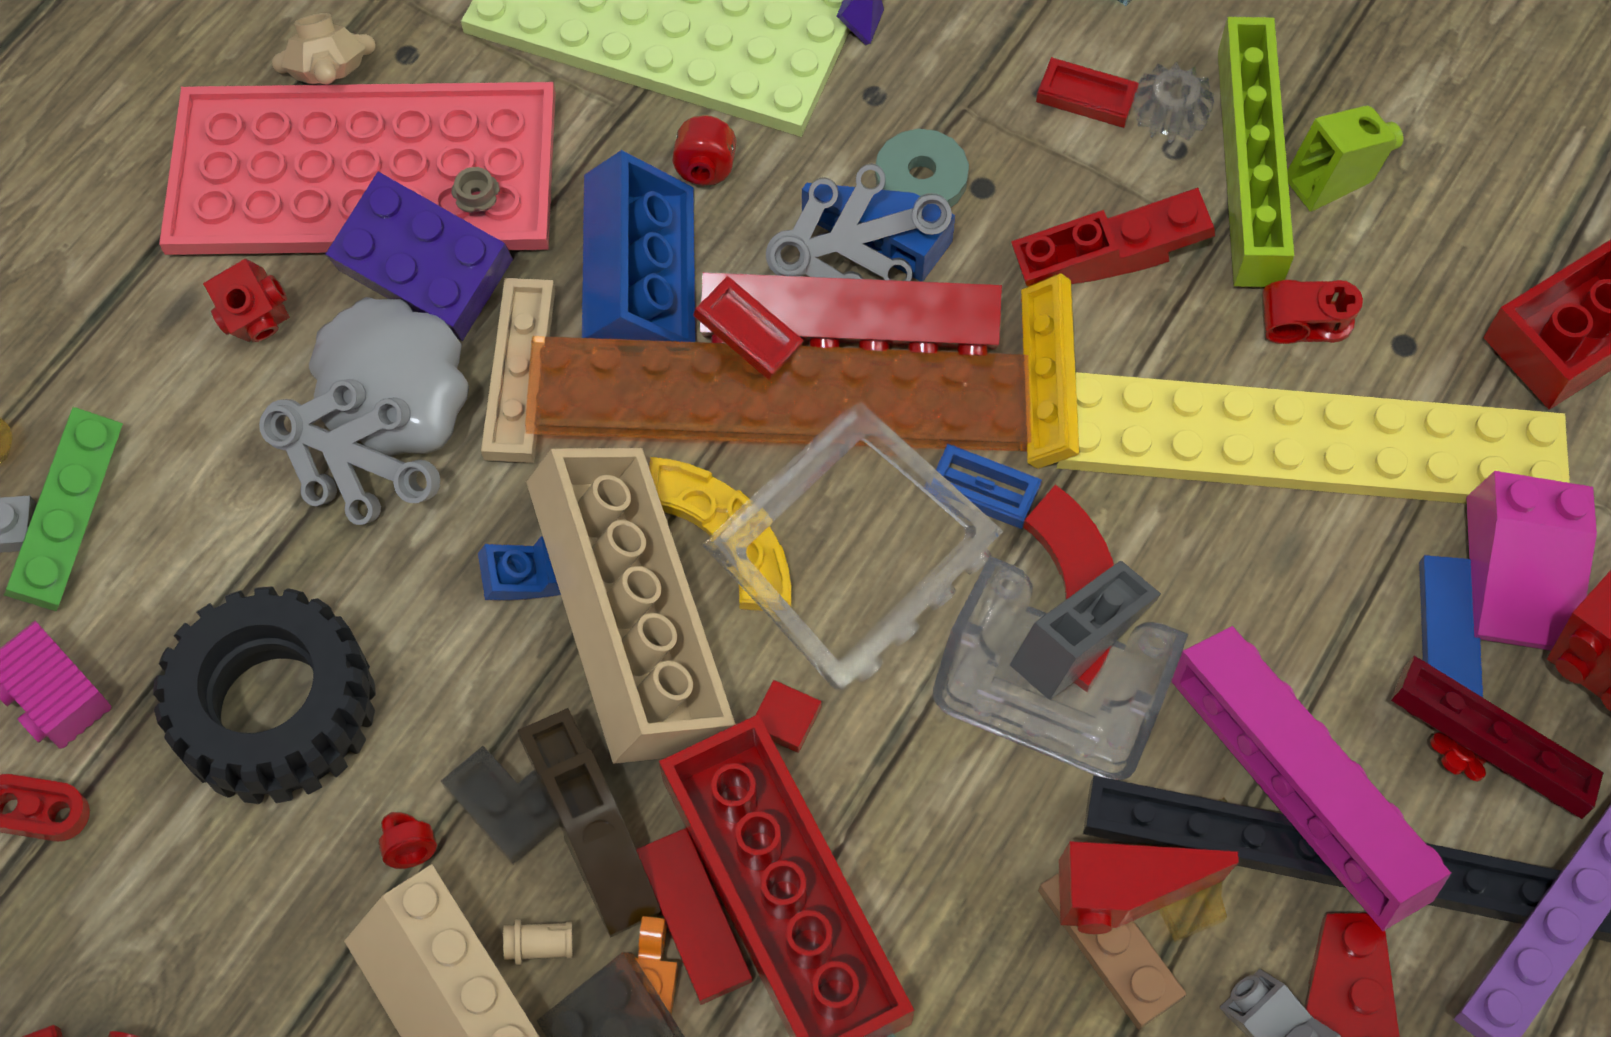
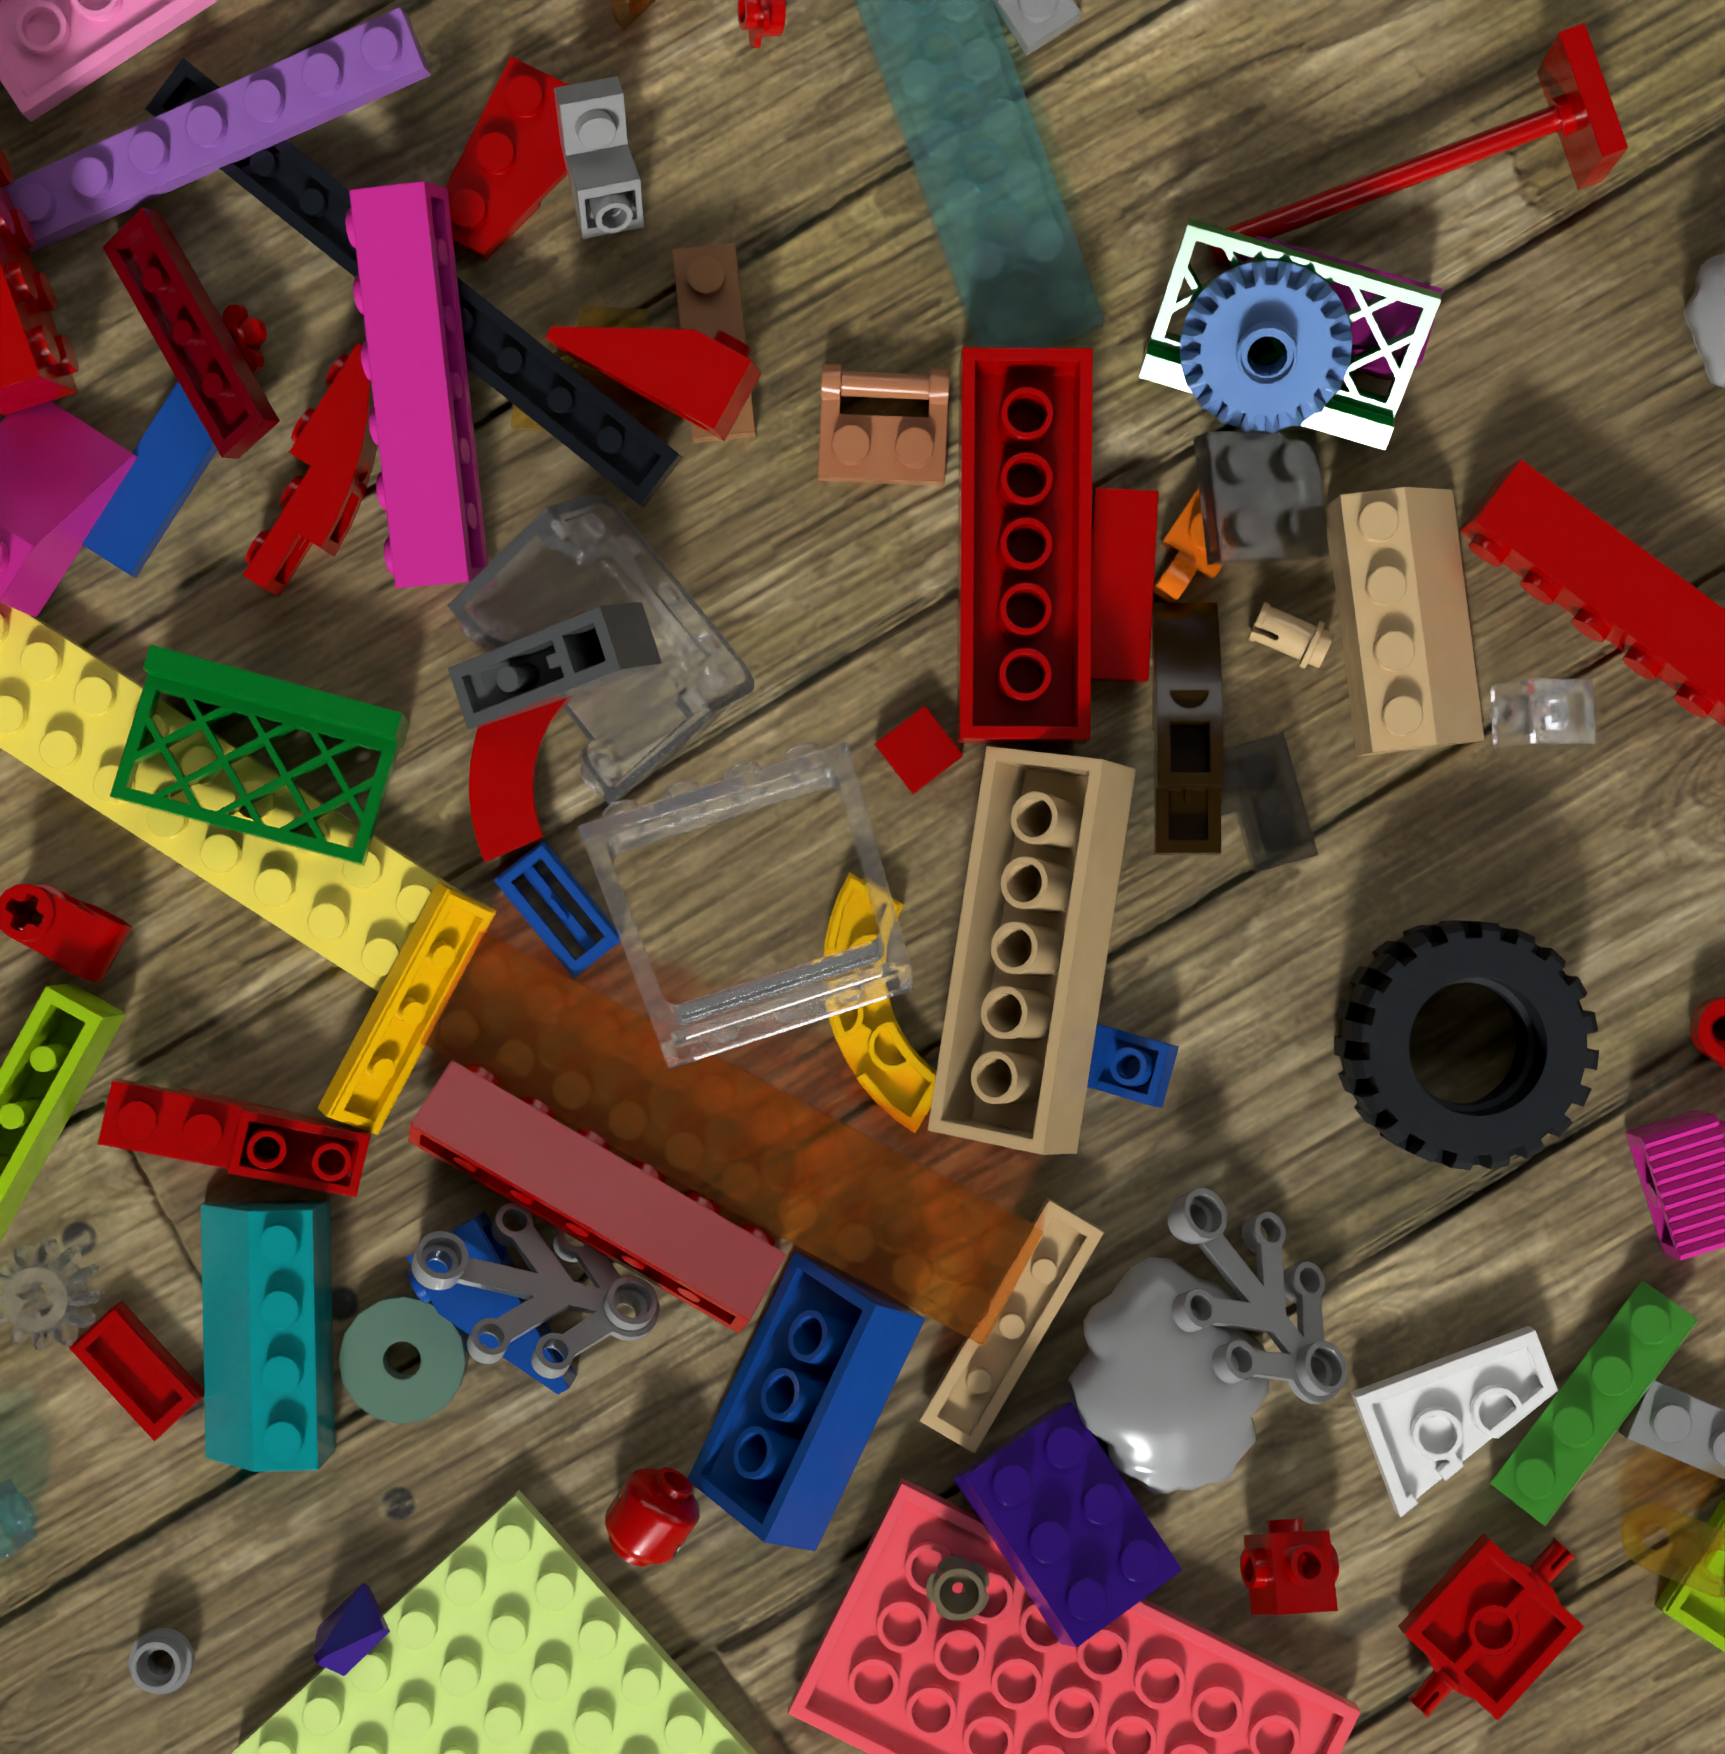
camera: 150 degrees left, 25 degrees up
red tile [378,812,437,869] -> none
red tile [693,276,804,380] -> none
none -> green fence [110,644,410,866]
none -> teal slope [201,1200,335,1472]
none -> red slope [242,343,377,597]
none -> nougat plate [818,364,950,486]
none -> white wing [1351,1326,1558,1518]
none -> red plate [1398,1533,1585,1721]
none -> clear bracket [1490,678,1595,748]

